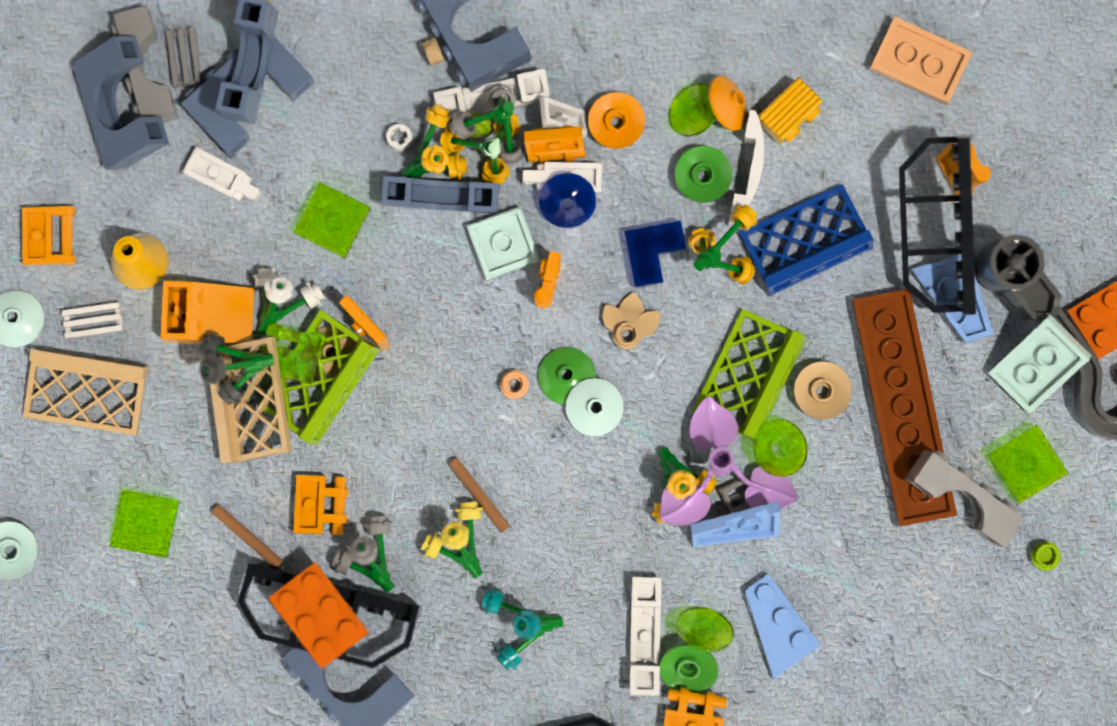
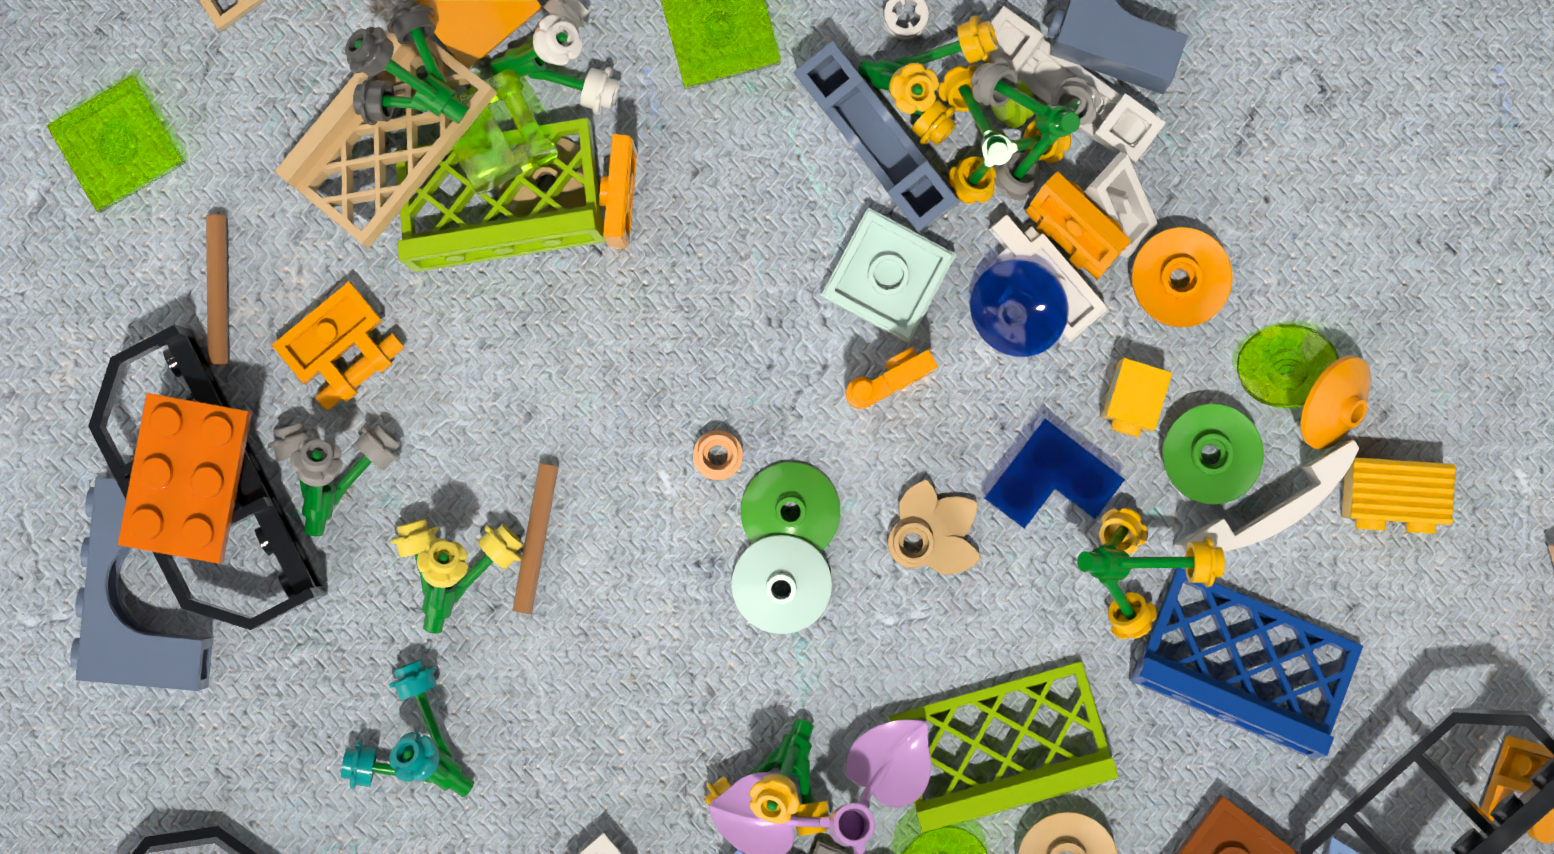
camera: 40 degrees right, 5 degrees up
none -> yellow brick [1100,358,1172,438]

